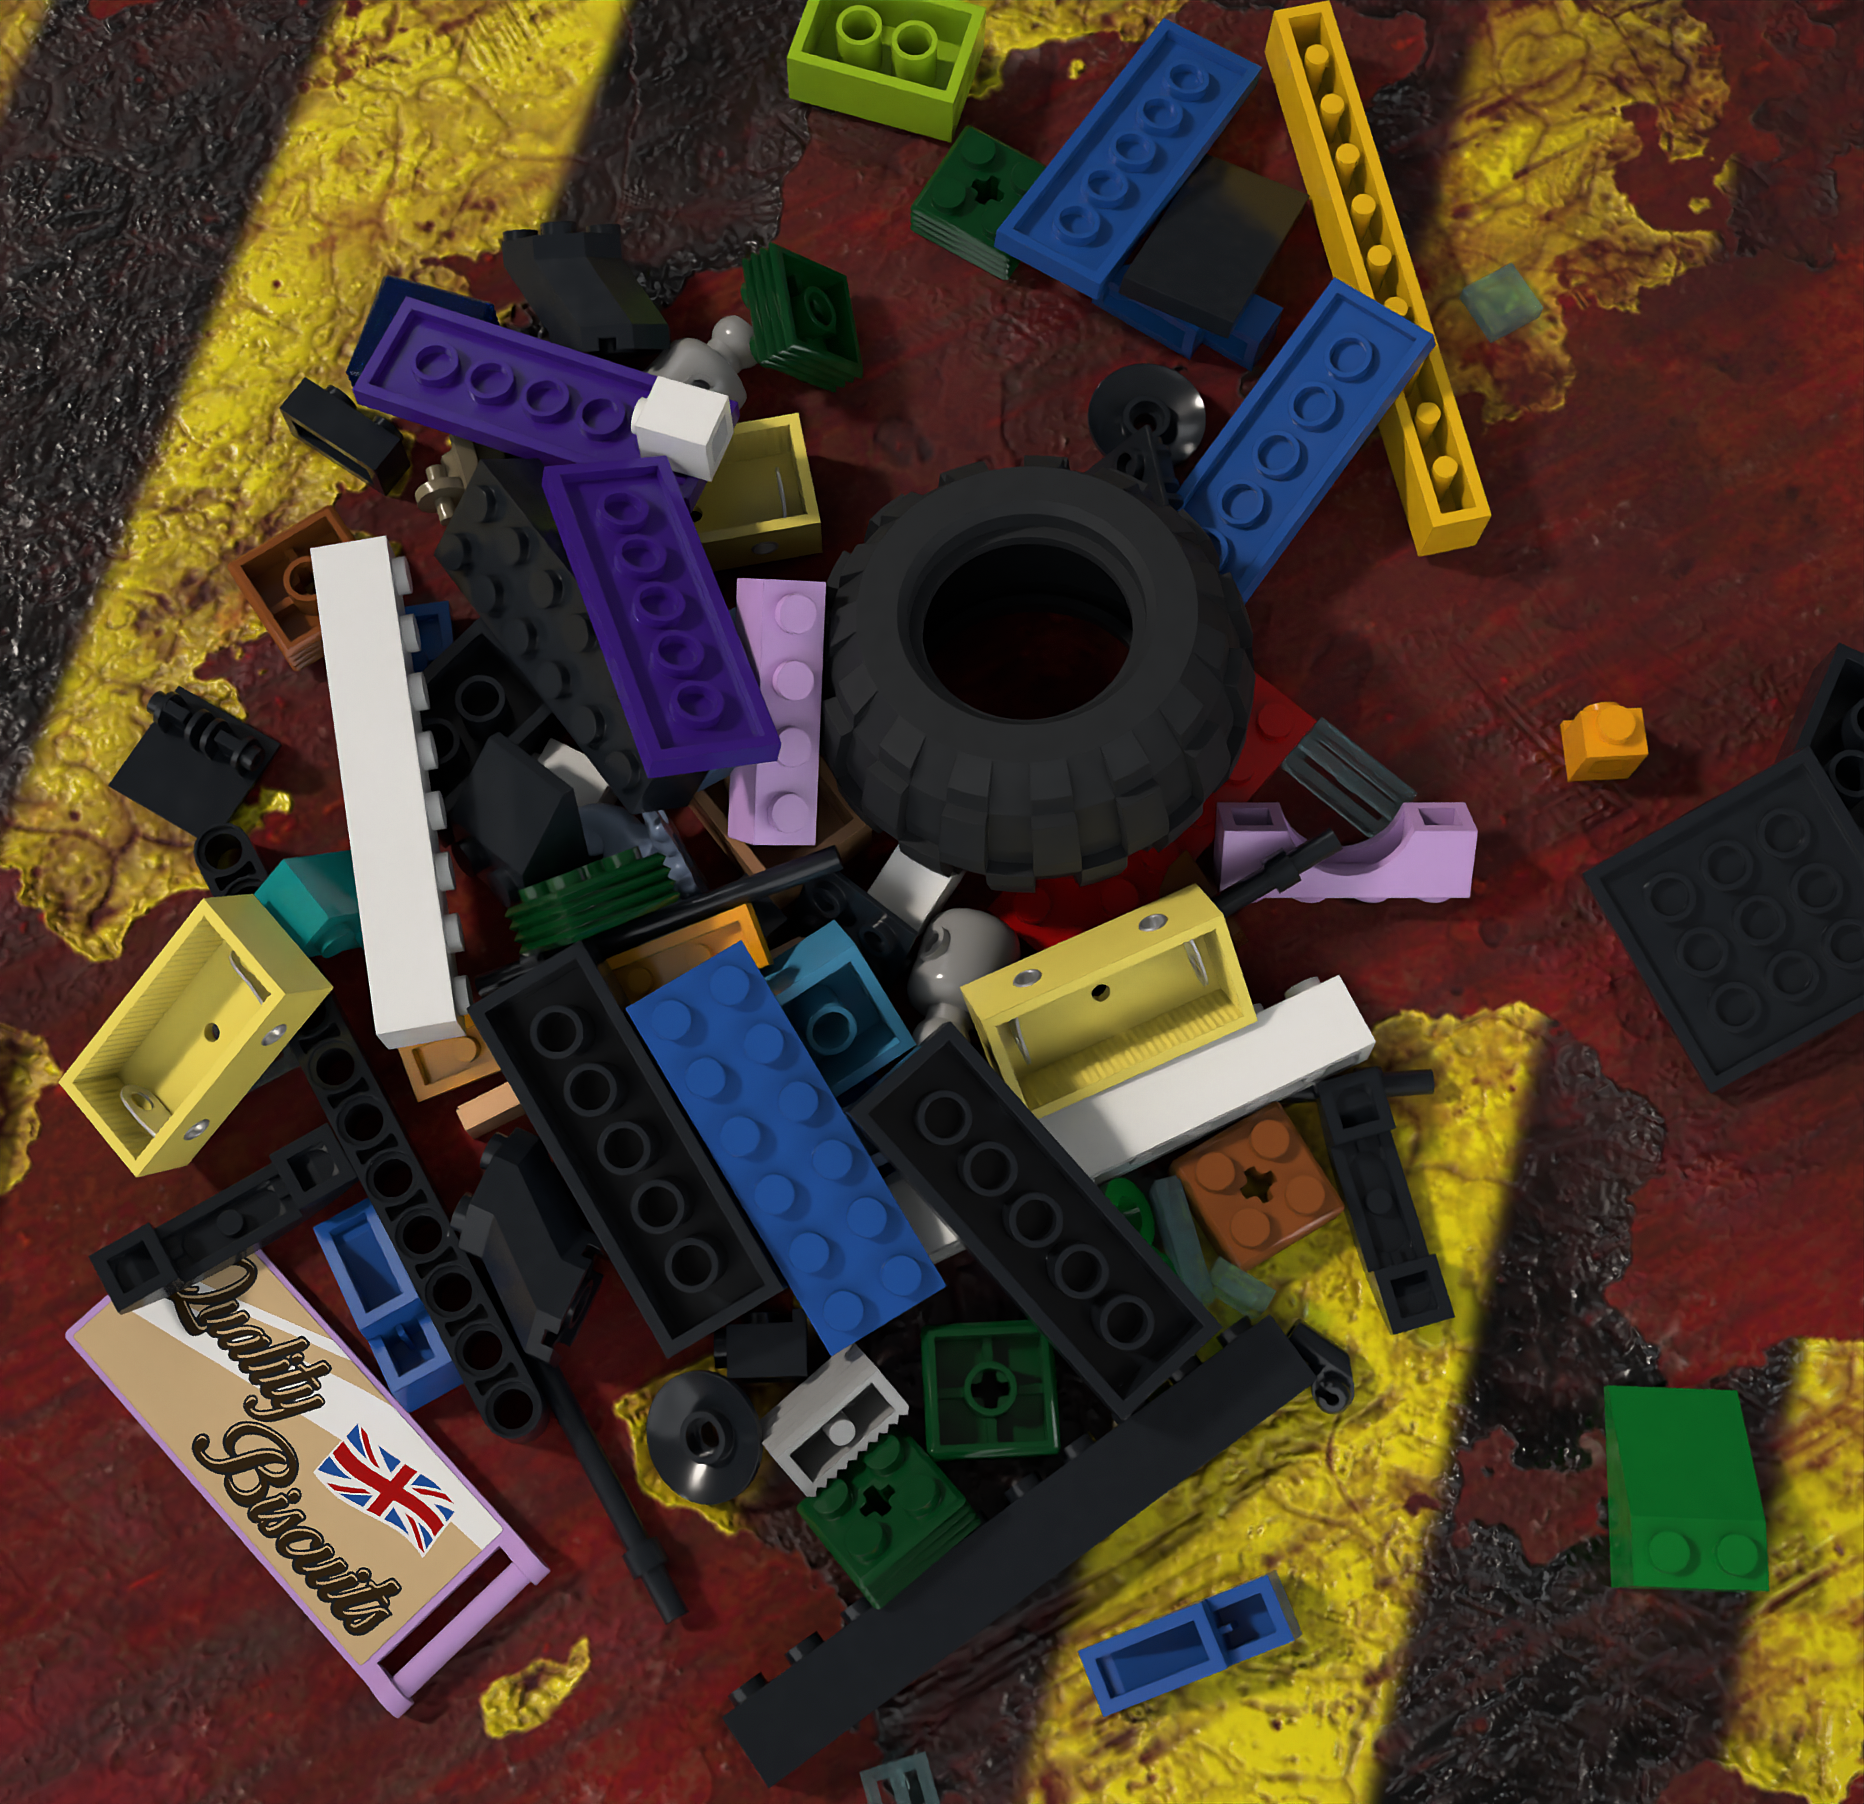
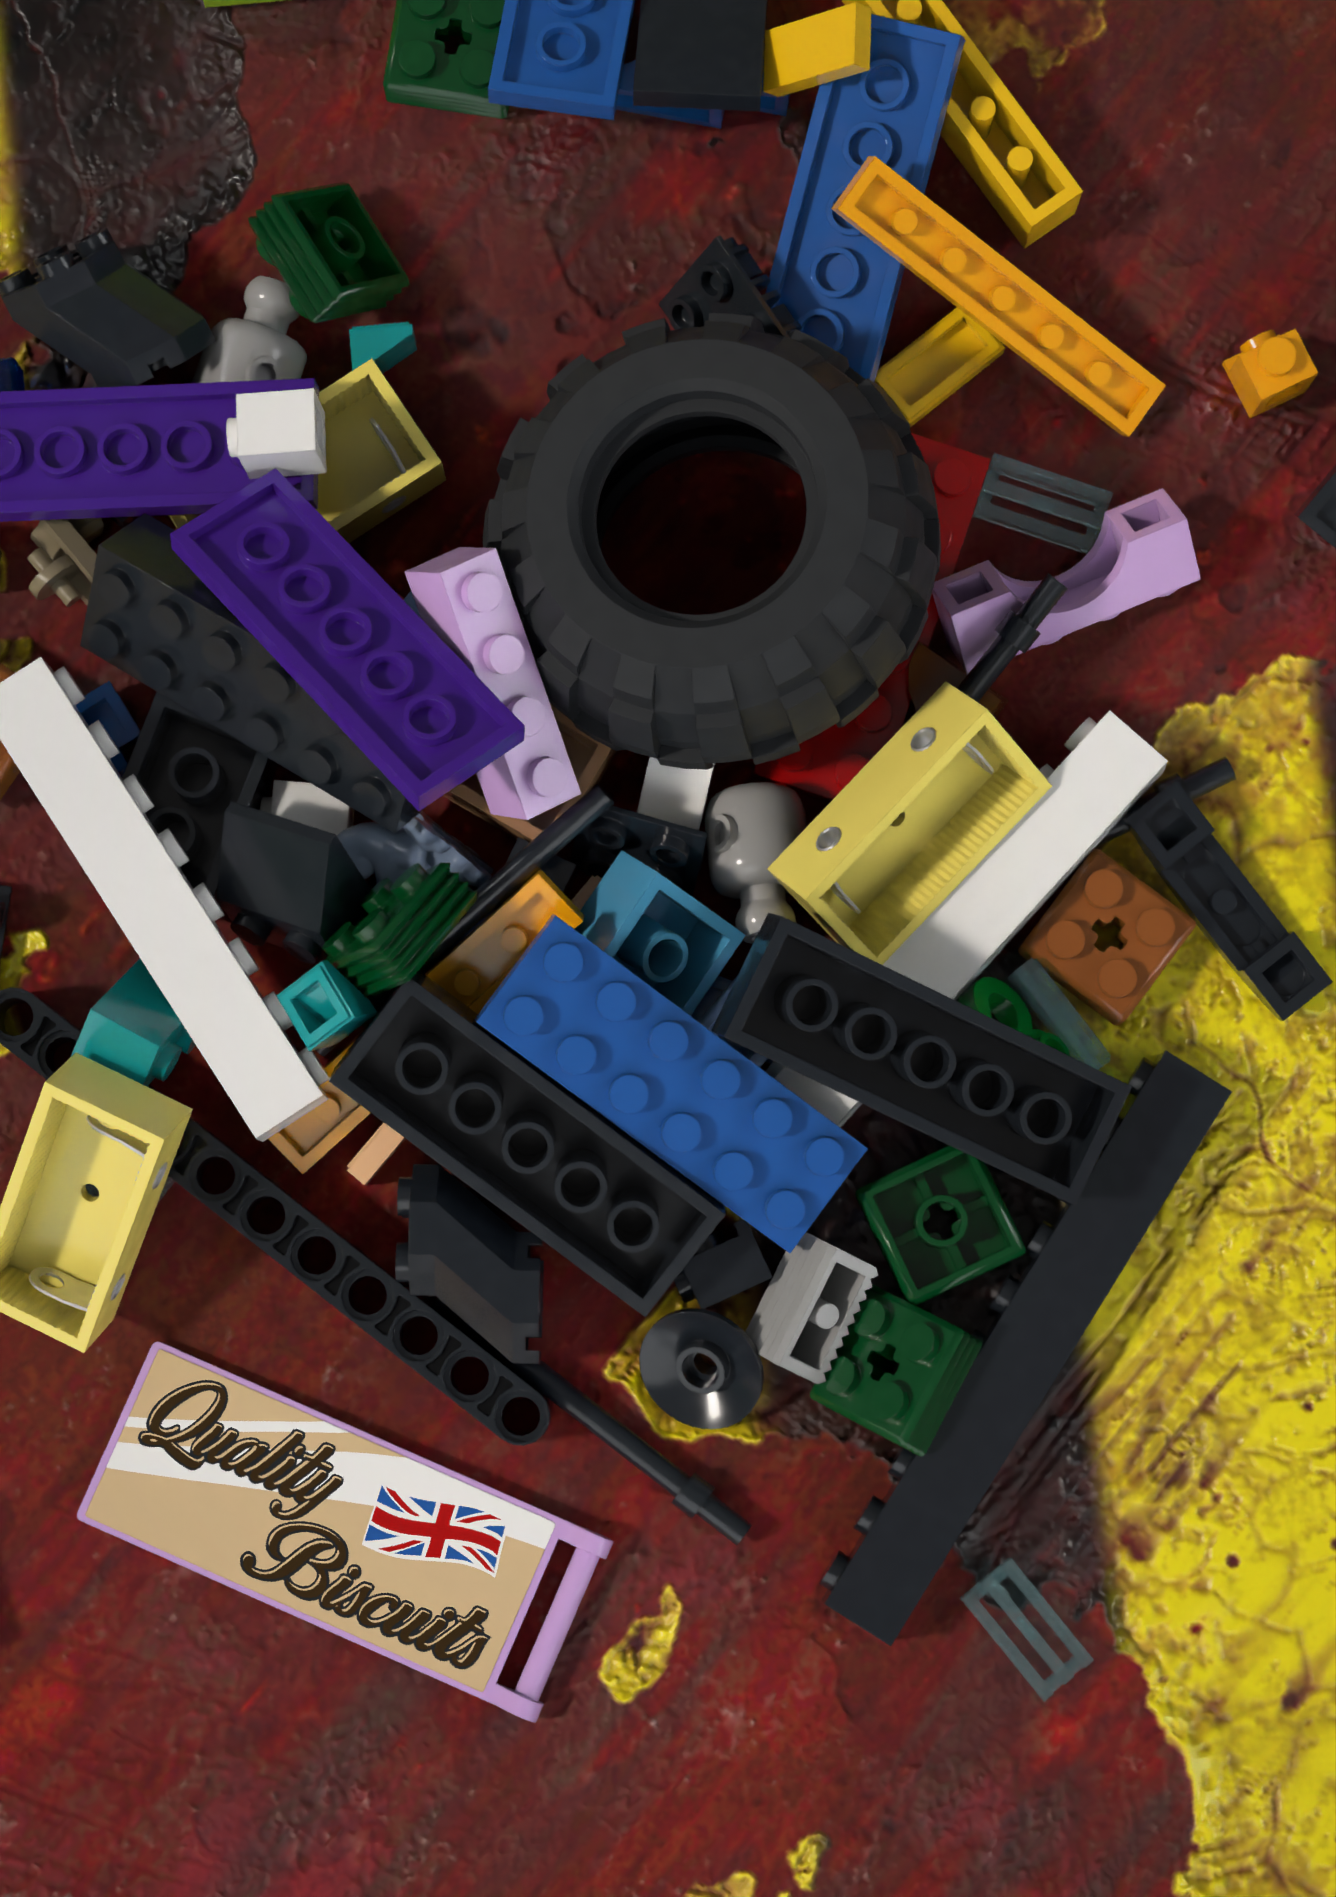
camera: 20 degrees left, 10 degrees up
black slope [89,1123,359,1315] -> none
blue slope [313,1198,464,1414] -> none
blue slope [1078,1570,1302,1717] -> none
black dish [1087,363,1206,469] -> none
clear light blue tile [1200,1256,1276,1319] -> none
black arm [1286,1318,1354,1414] -> none
none -> teal slope [276,960,378,1051]
none -> teal slope [349,322,417,374]
none -> yellow tile [763,2,872,97]
none -> light orange plate [831,156,1166,437]
none -> yellow tile [875,307,1005,427]

